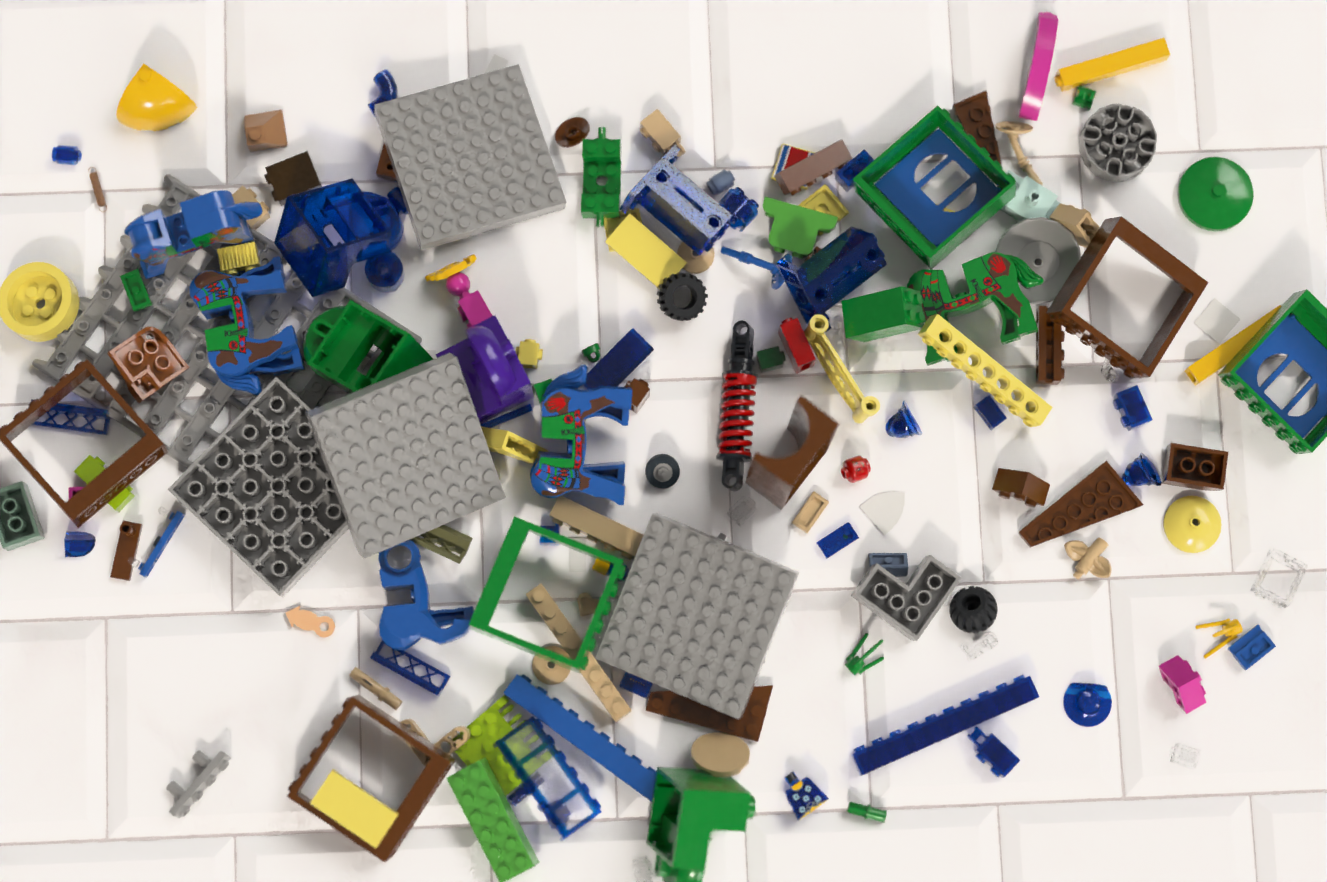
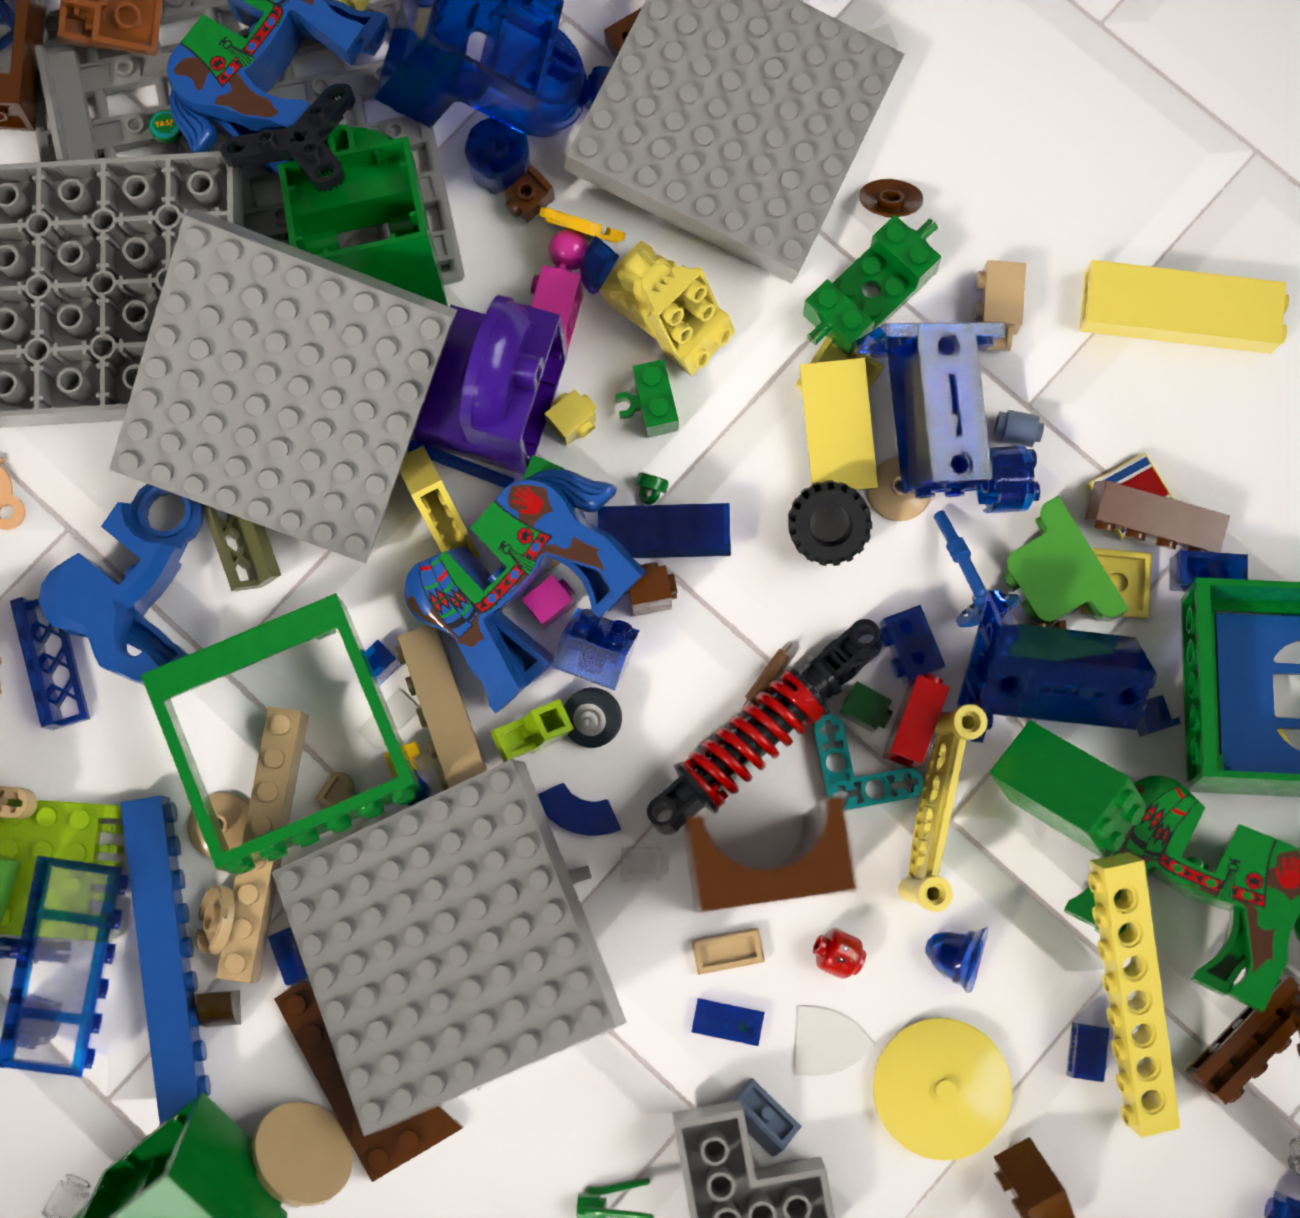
camera: 50 degrees right, 0 degrees up
none -> light grey panel [35,45,98,161]
none -> green tile [149,110,182,144]
none -> tan tile [196,885,235,954]
none -> dark brown brick [196,990,241,1028]
none -> black piece [220,83,356,192]
none -> lime brick [491,699,574,762]
none -> reddish brown brick [504,165,555,223]
none -> dark pink brick [522,574,575,629]
none -> clear blue tile [538,782,622,836]
none -> clear blue brick [551,608,640,691]
none -> clear blue brick [580,235,619,295]
none -> light yellow brick [596,240,736,377]
none -> green brick [615,359,679,438]
none -> medium nougat piece [742,643,793,708]
none -> teal beam [813,714,924,811]
none -> light yellow dish [872,1018,1012,1161]
none -> clear blue brick [879,604,946,684]
none -> light yellow brick [1079,260,1289,354]
none -> clear blue panel [1128,695,1181,737]

